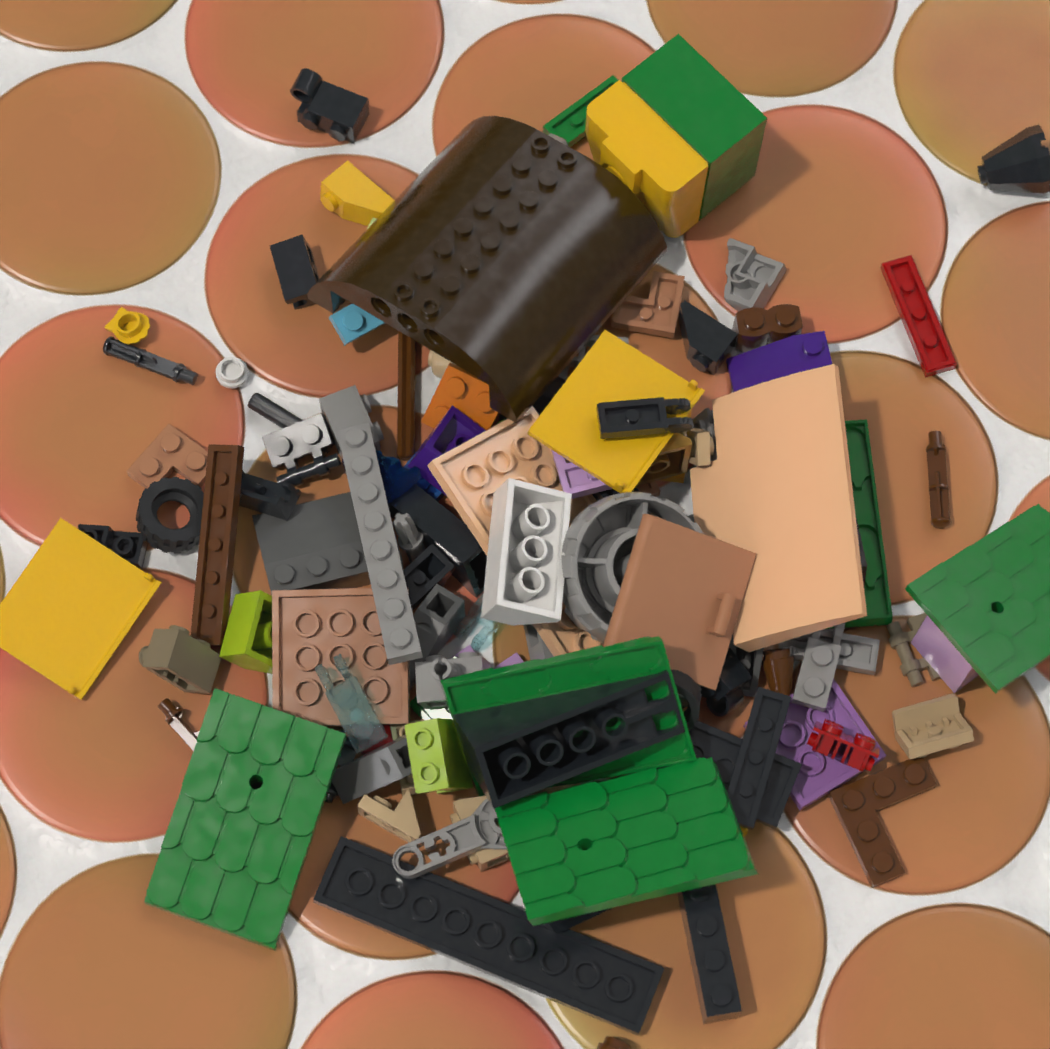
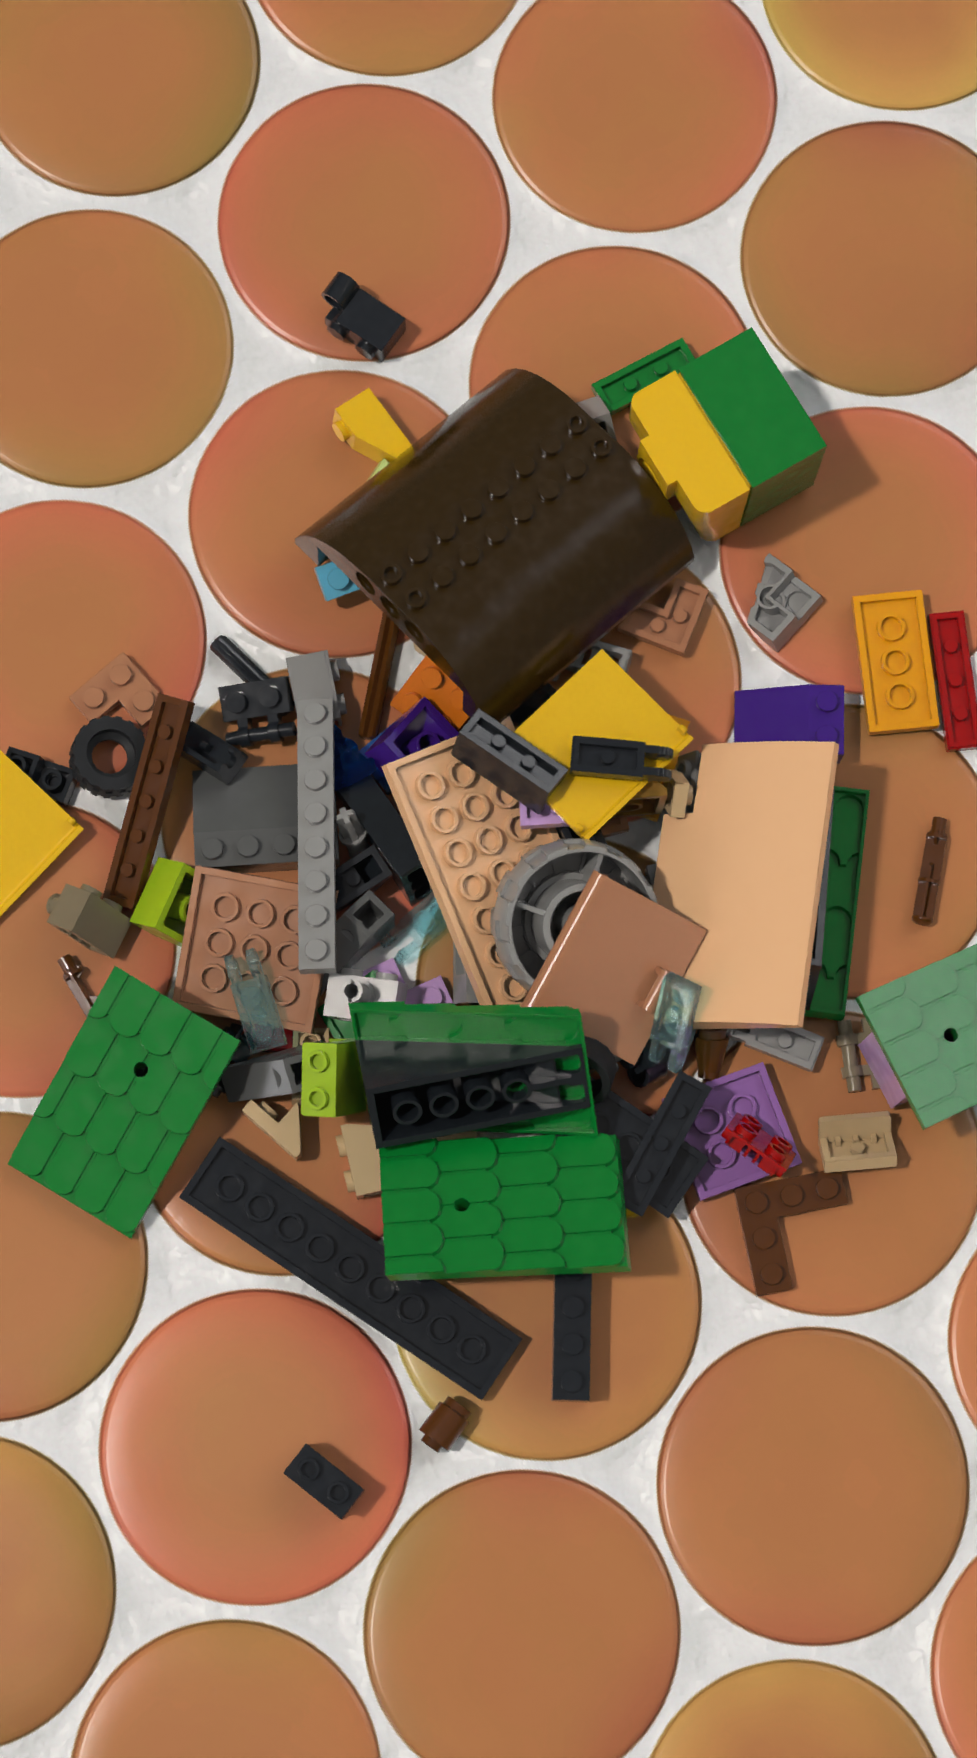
camera: 10 degrees right, 10 degrees up
black piece [103,336,198,385] -> none
yellow animal [105,307,150,344] -> none
white plate [216,357,248,388] -> none
black hinge [270,234,320,309] -> none
light grey beam [392,797,524,879] -> none
white slope [481,478,572,626] -> none
black slope [678,300,738,376] -> none
reddish brown brick [732,304,803,353] -> none
light grey hinge [791,623,845,712] -> none
none -> black panel [451,709,568,814]
none -> clear light blue hinge [648,972,702,1073]
none -> light orange plate [851,590,940,735]

